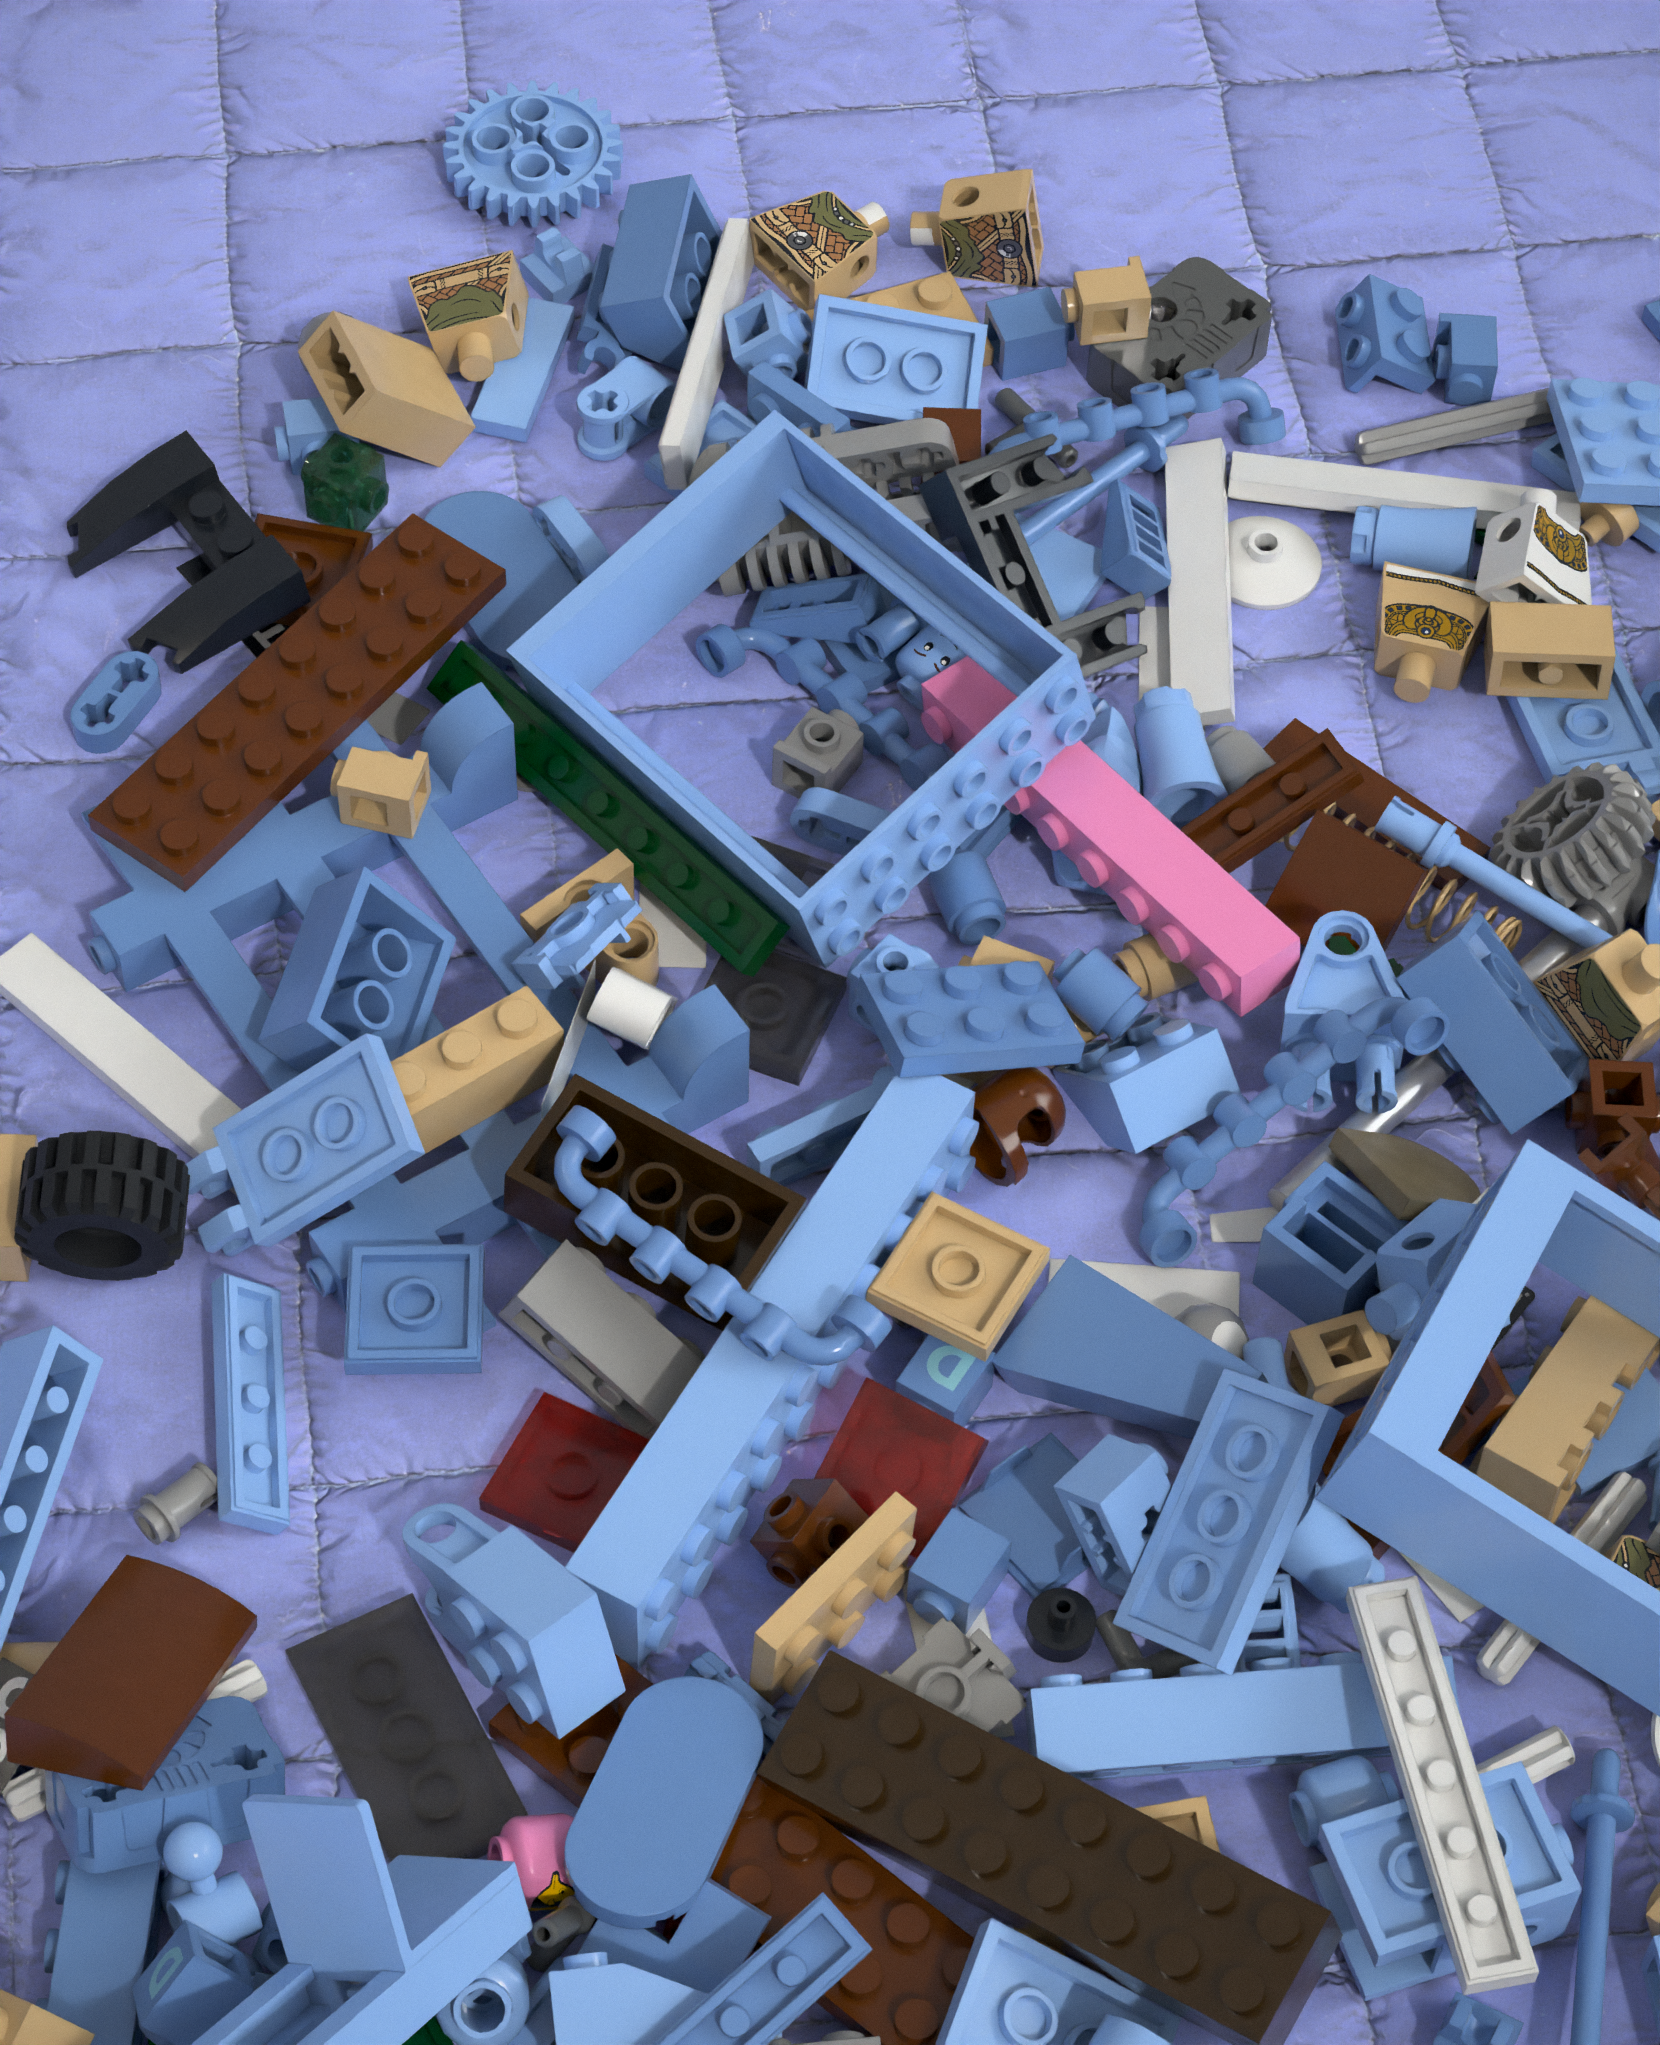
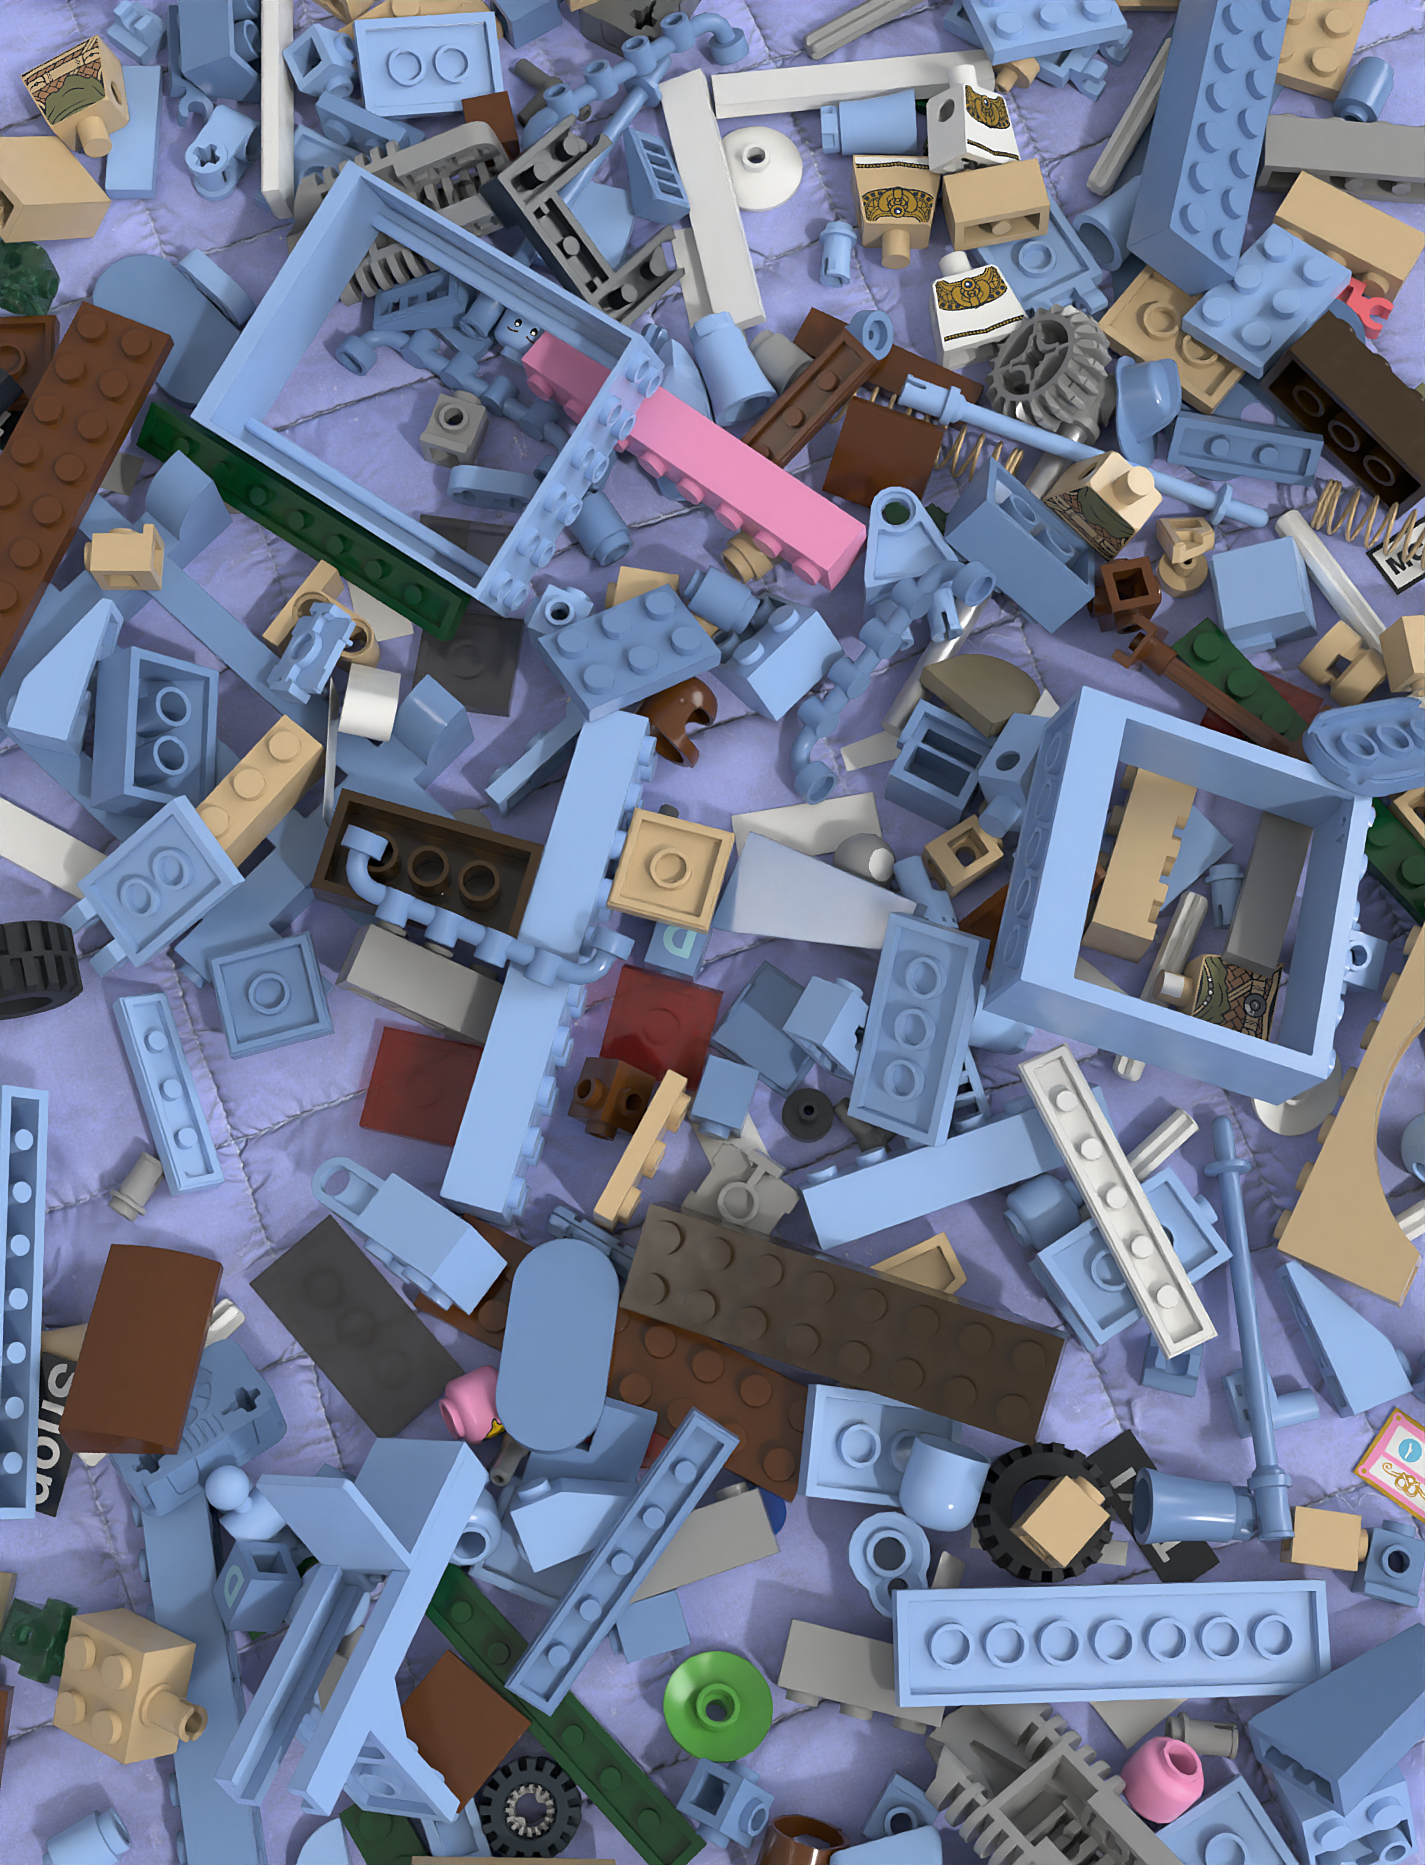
camera: 10 degrees left, 20 degrees up
none -> light blue slope [6,598,124,757]
none -> light blue pin [819,221,857,288]
none -> medium blue tile [845,310,894,360]
none -> white torso [928,251,1028,371]

